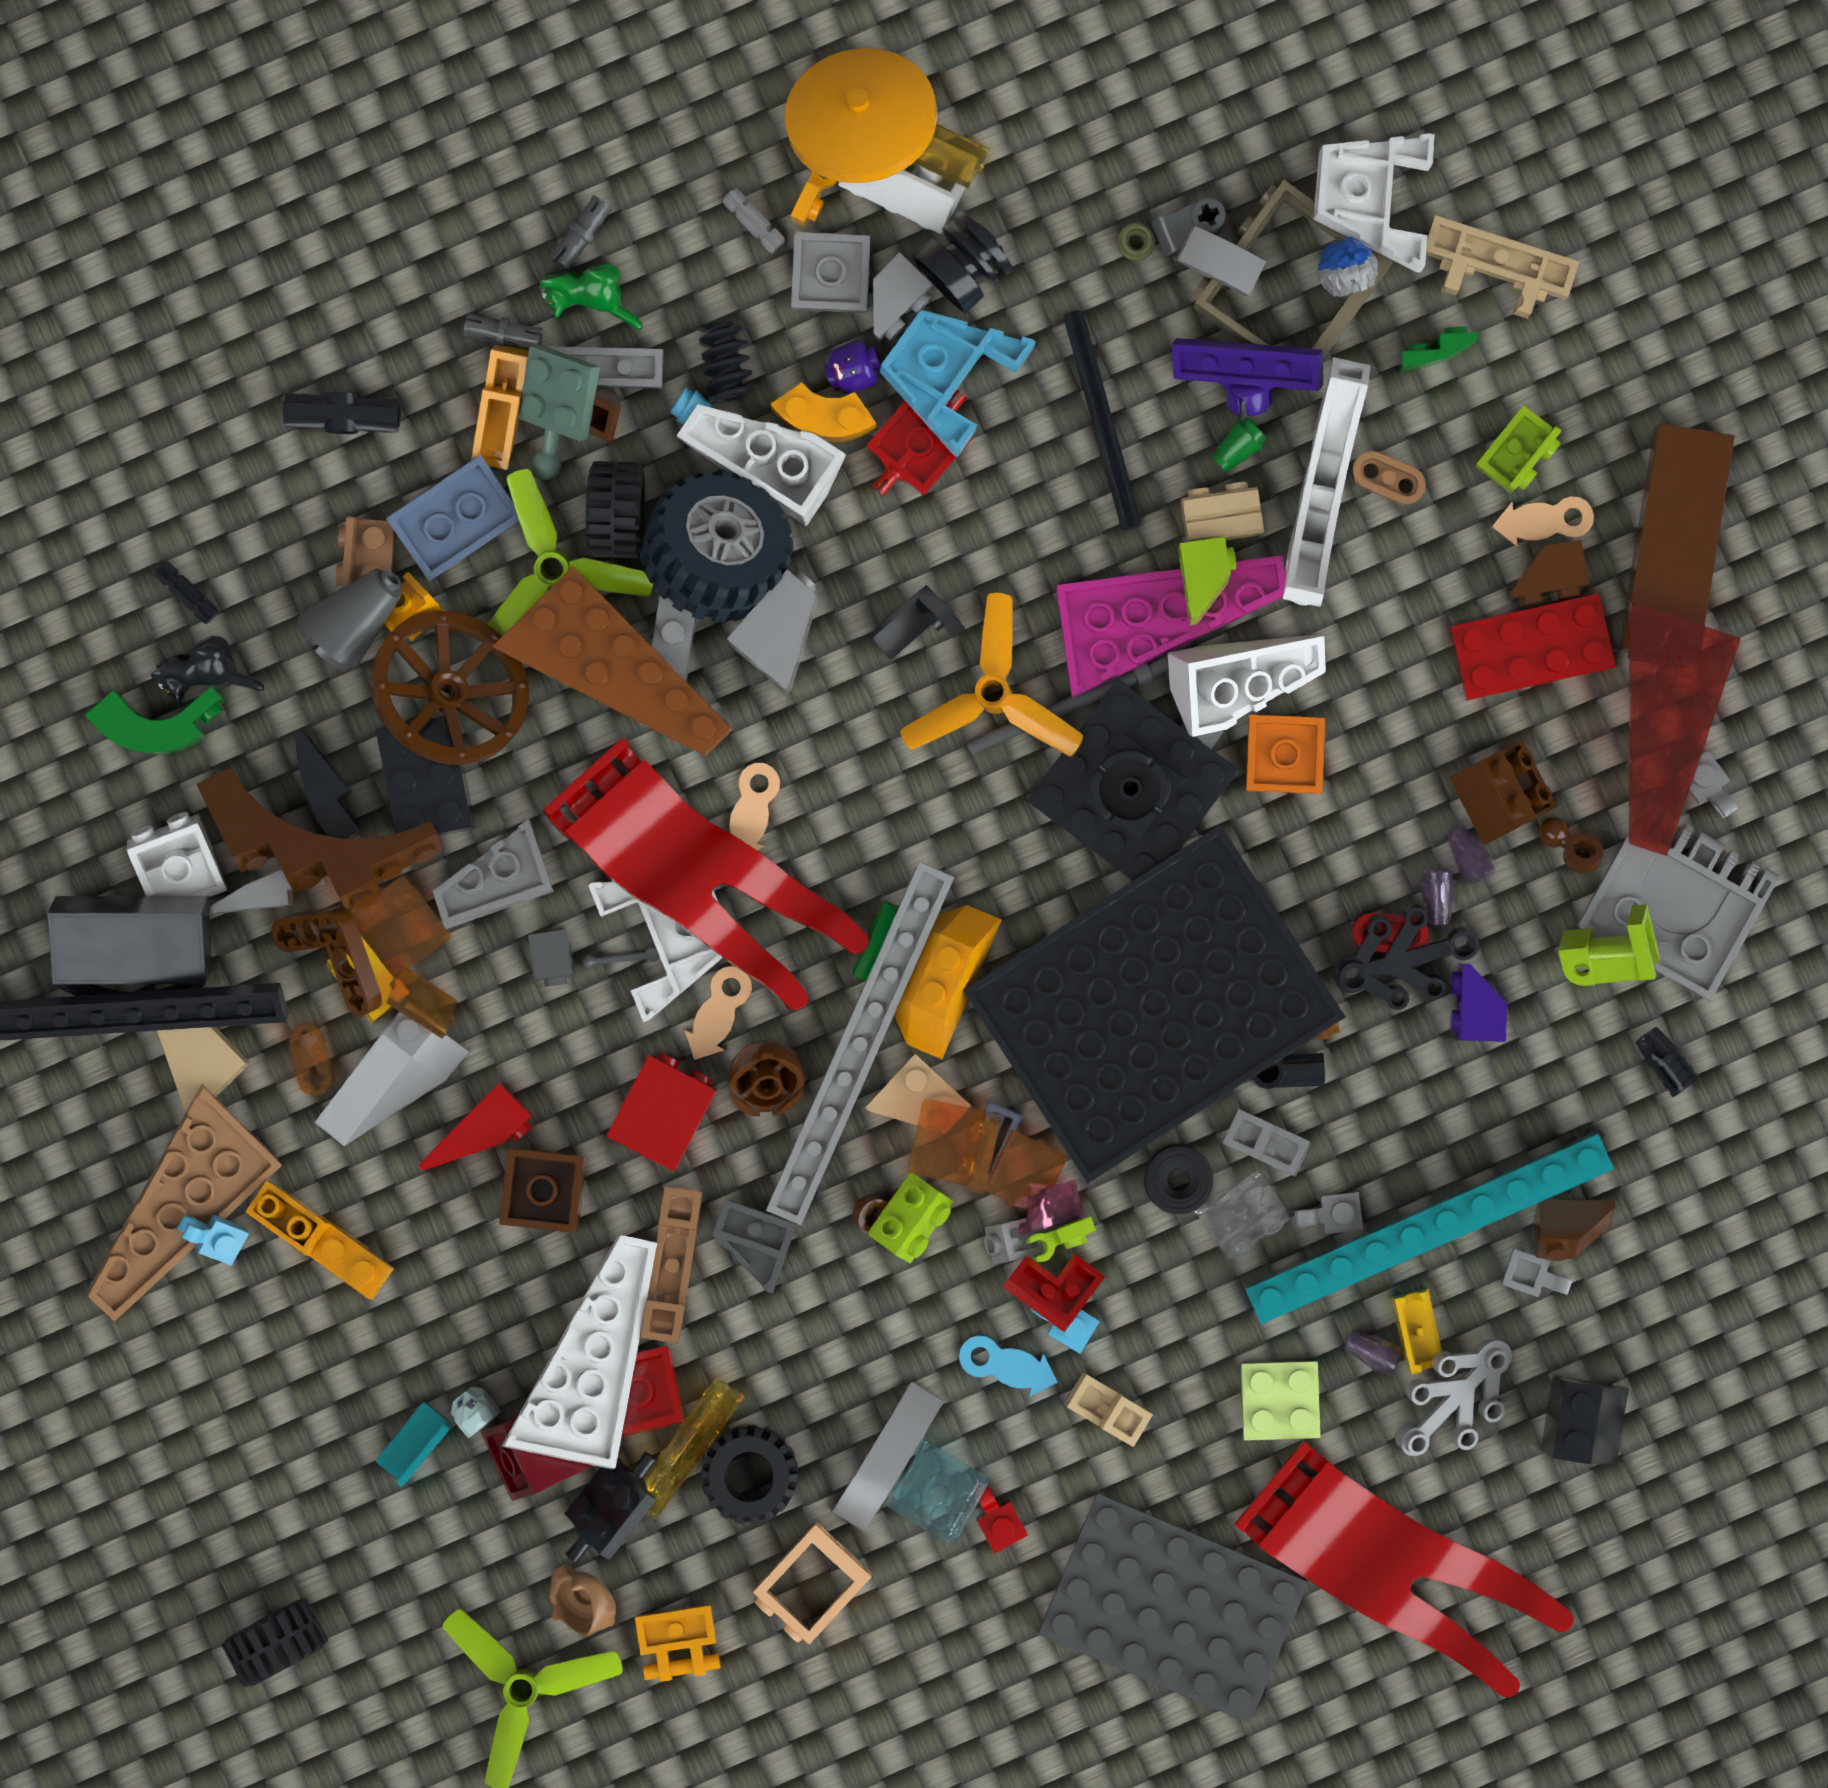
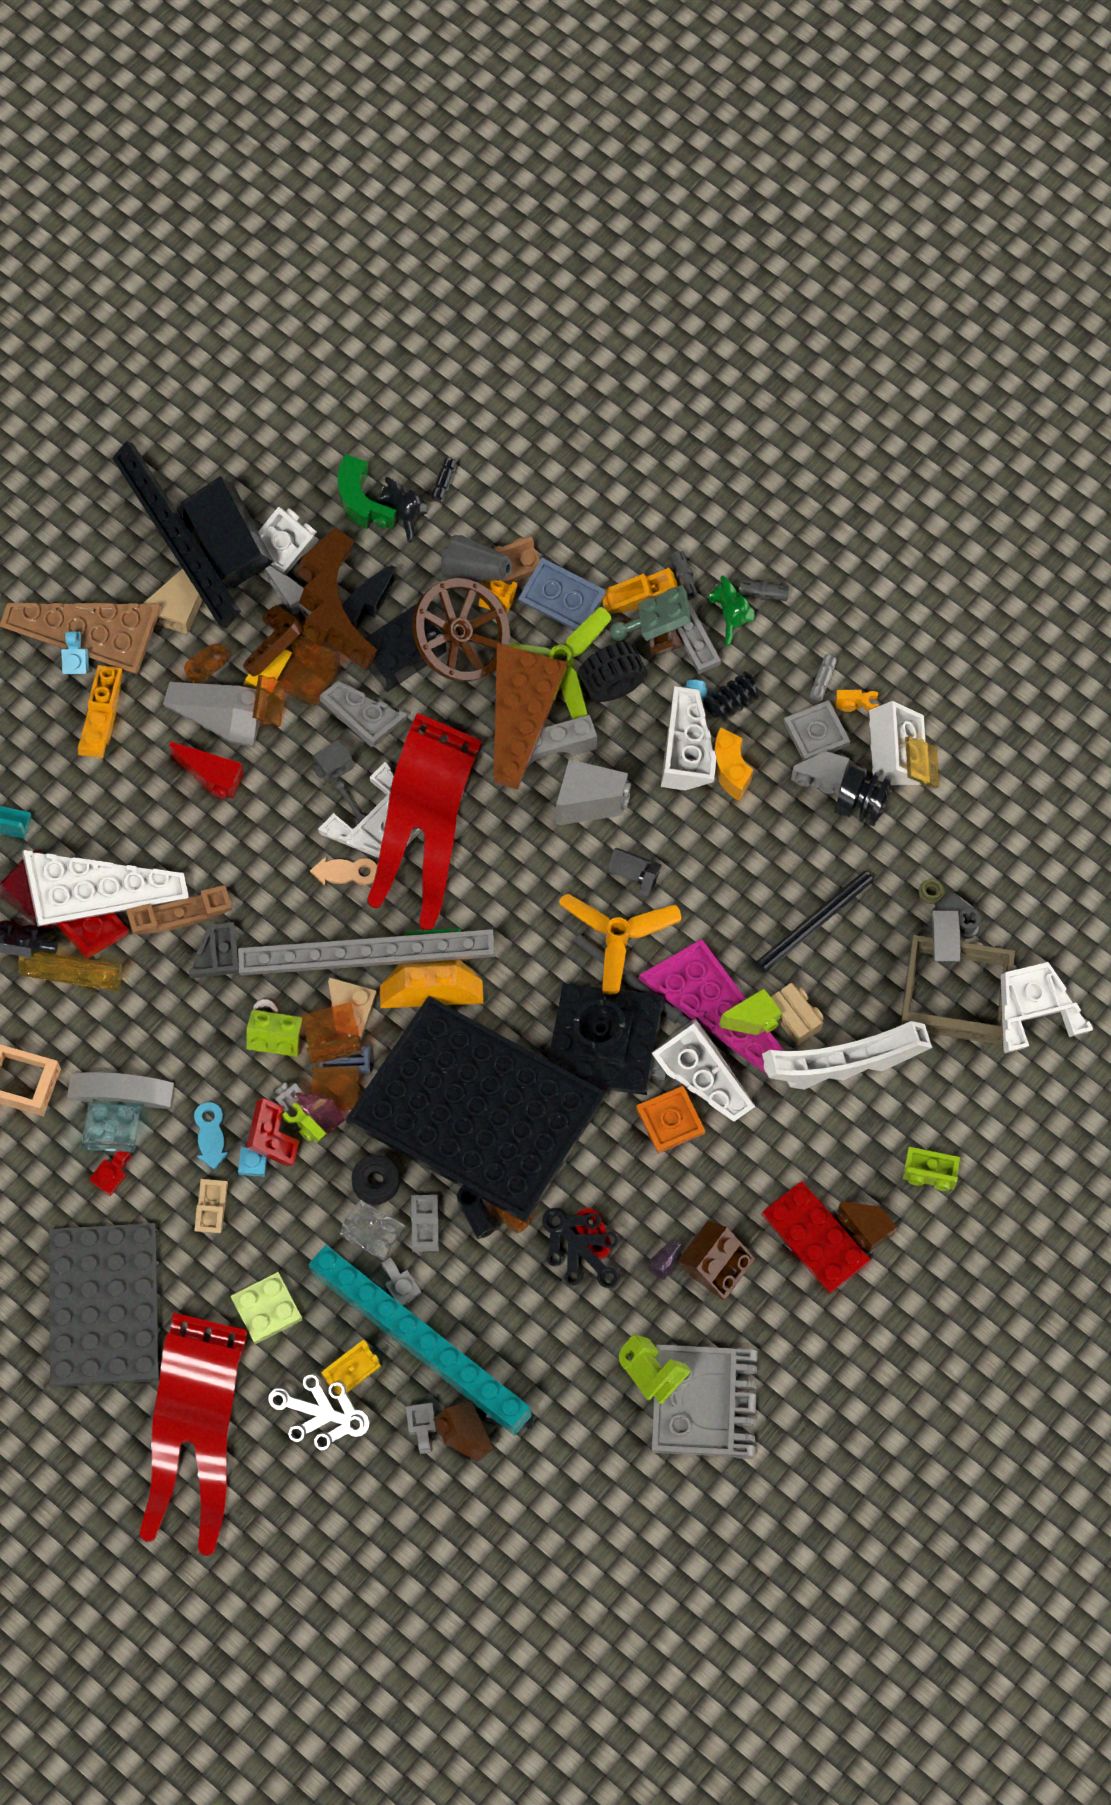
camera: 60 degrees right, 20 degrees down
black piece [283,392,401,435] -> none
light aqua rock [451,1387,500,1438] -> none
reddish brown brick [499,1147,587,1233] -> none
red brick [606,1052,718,1172] -> none
black wheel [640,471,793,622] -> none
black tyre [701,1425,798,1525] -> none
reddish brown cylinder [728,1040,805,1117] -> none
light nougat brick [729,763,780,851] -> none
light orange dish [785,48,937,183] -> none
dark purple head [824,340,882,395] -> none
red plate [866,389,973,497] -> none
medium azure wing [880,310,1036,457] -> none
dark purple plate [1172,338,1324,416] -> none
green cone [1211,417,1268,473] -> none
piece [1317,237,1378,297] -> none
clear purple cone [1344,1330,1404,1376] -> none
medium nougat plate [1352,451,1426,505] -> none
green slope [1399,326,1478,372] -> none
clear purple cone [1419,869,1457,925] -> none
tan hinge [1426,215,1579,319] -> none
dark purple slope [1450,964,1507,1042] -> none
light nougat brick [1492,496,1594,547] -> none
reddish brown plate [1539,817,1603,873] -> none
black slope [1541,1375,1629,1465] -> none
reddish brown brick [1618,423,1735,668] -> none
clear red wing [1629,602,1741,856] -> none
black hinge [1636,1027,1700,1097] -> none
light grey plate [1675,750,1738,819] -> none

